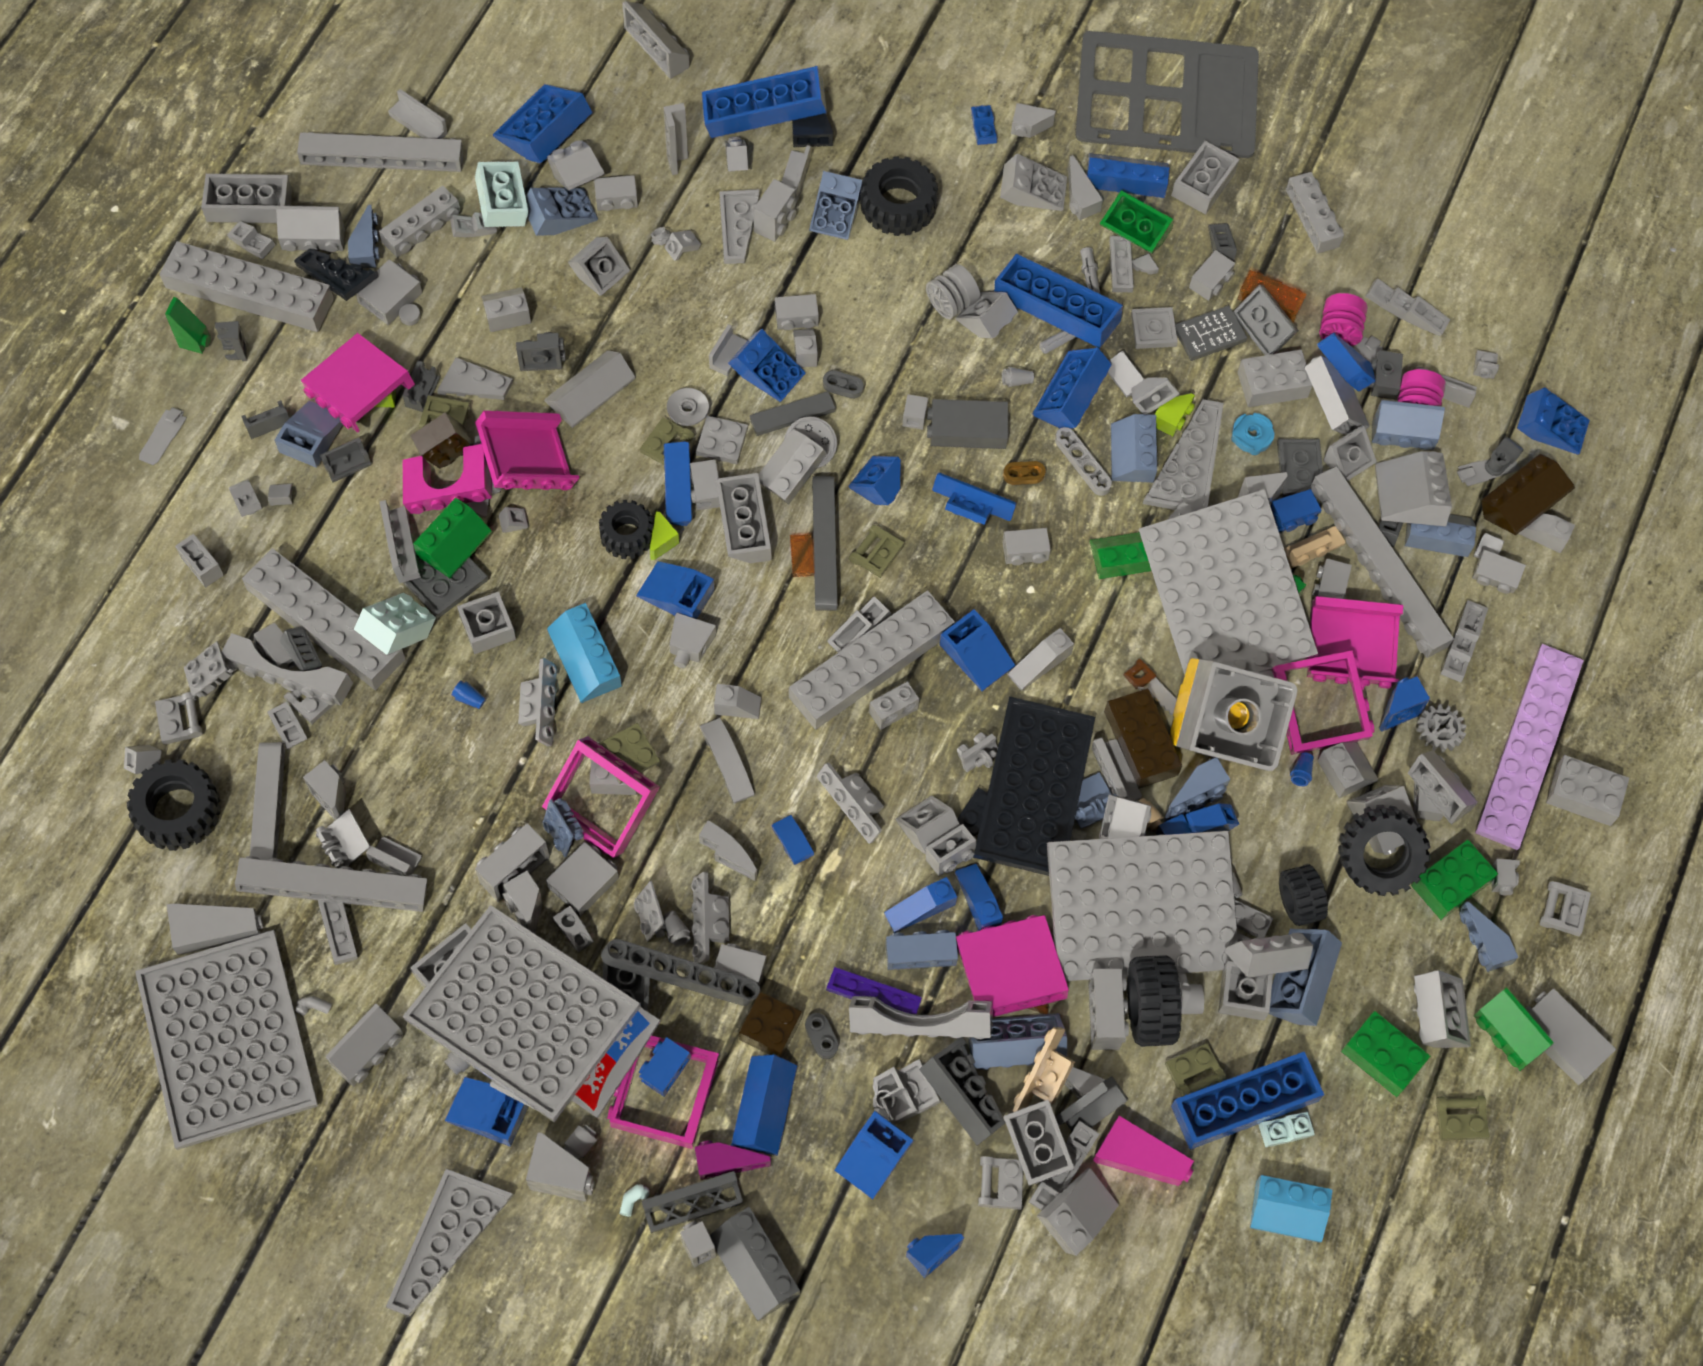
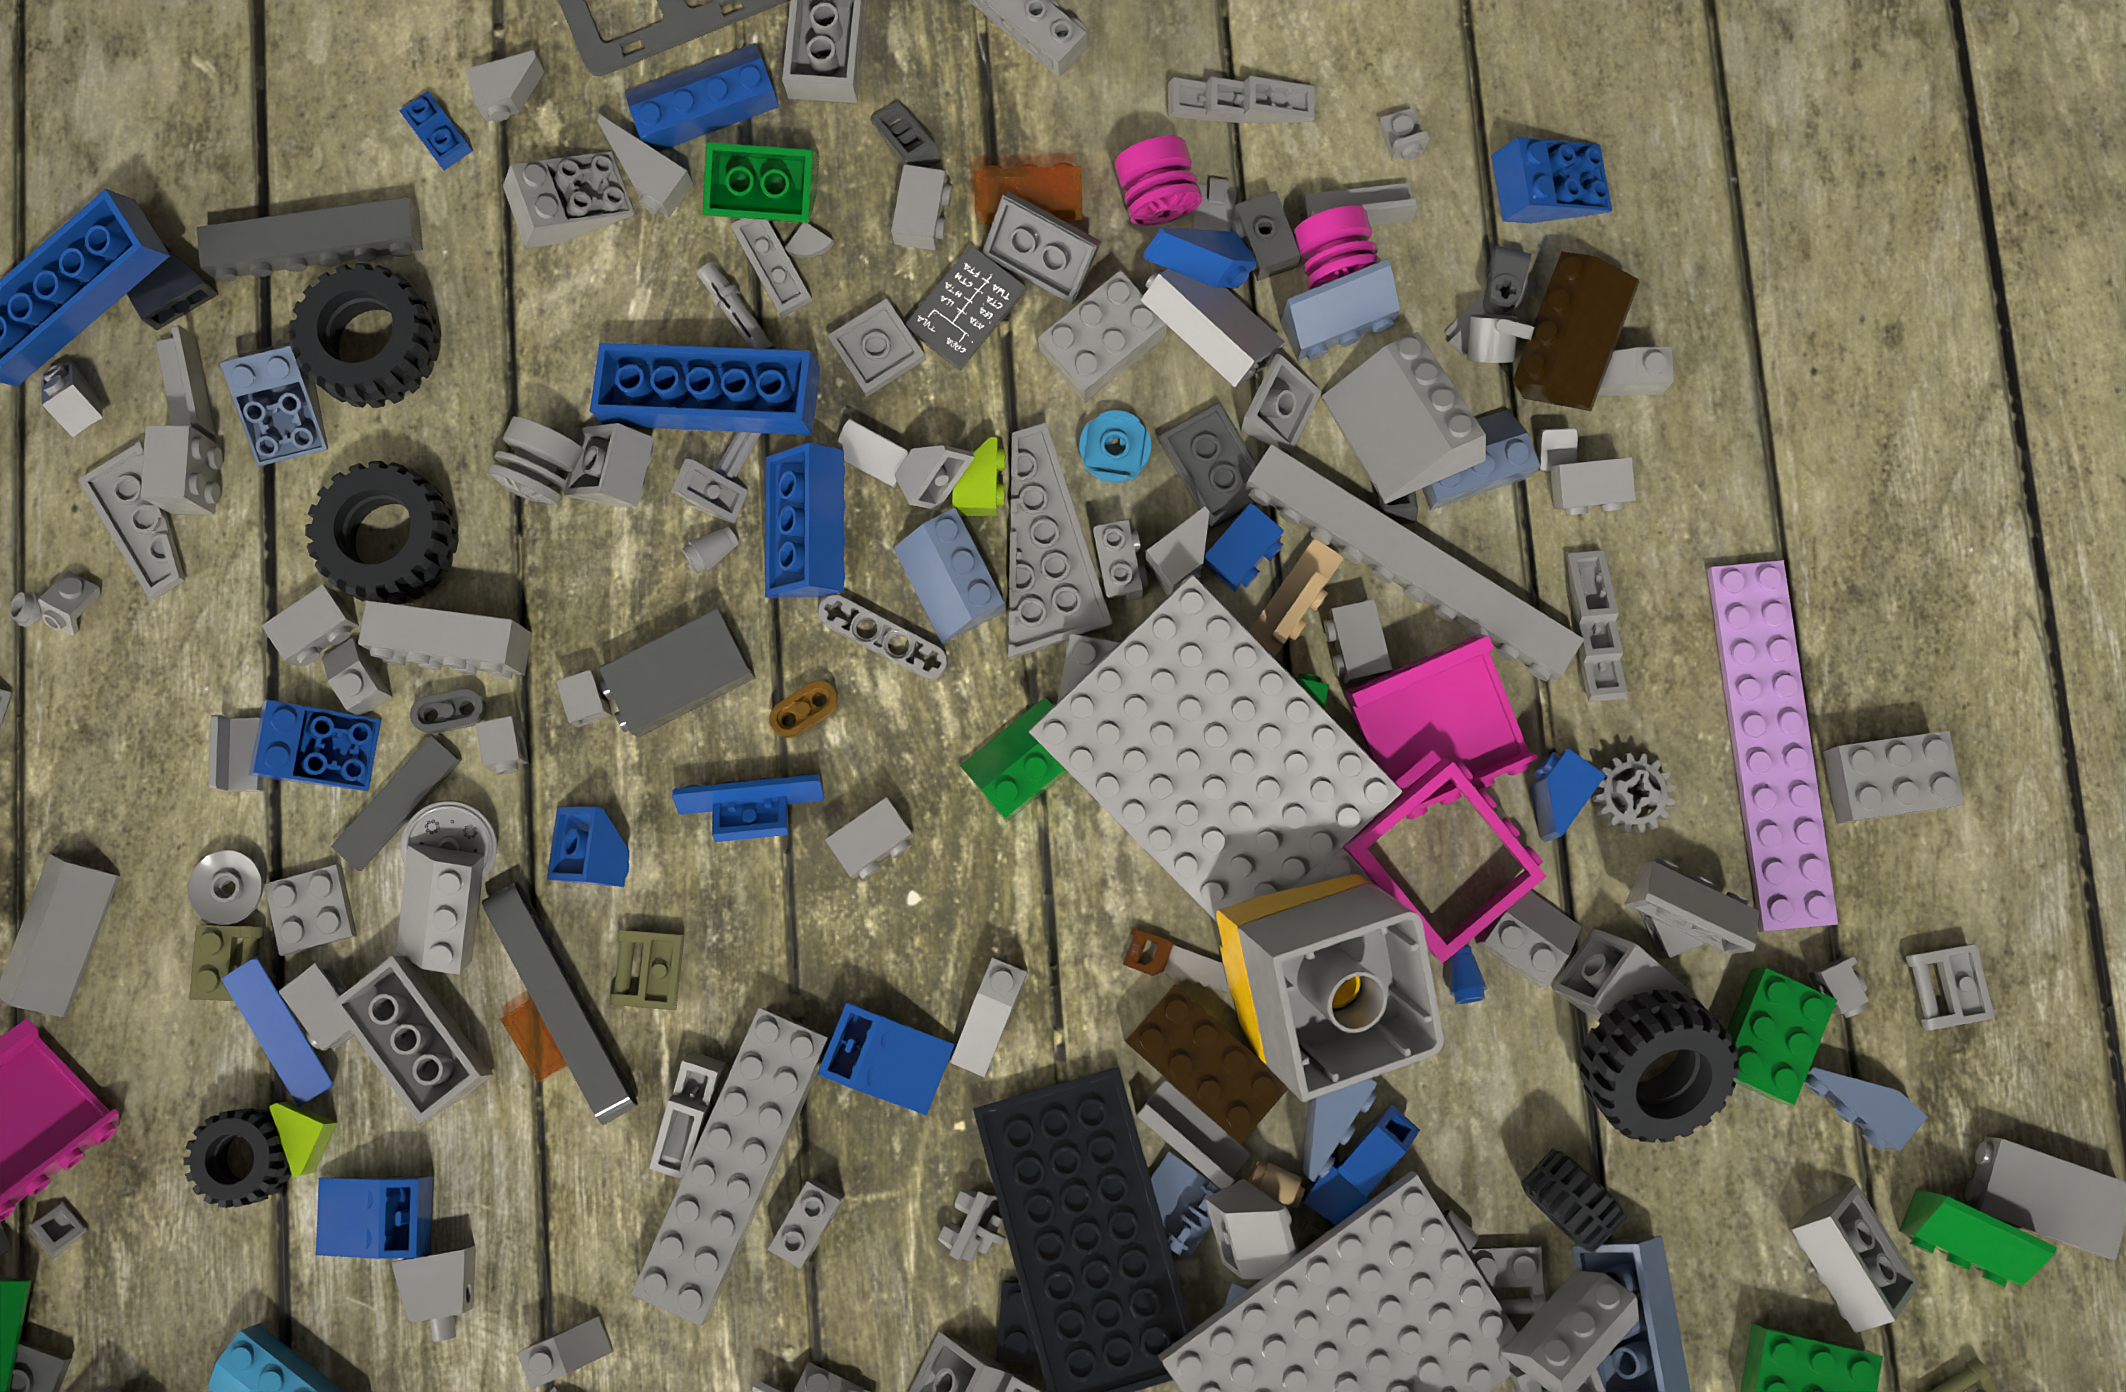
camera: 20 degrees left, 15 degrees up
none -> dark grey brick [197,197,423,282]
none -> black tyre [305,461,458,605]
none -> light grey brick [358,601,532,680]
none -> light grey brick [475,716,529,775]
none -> light grey slope [671,459,748,523]
none -> light grey bracket [1093,520,1148,601]
none -> light grey piece [1467,313,1535,363]

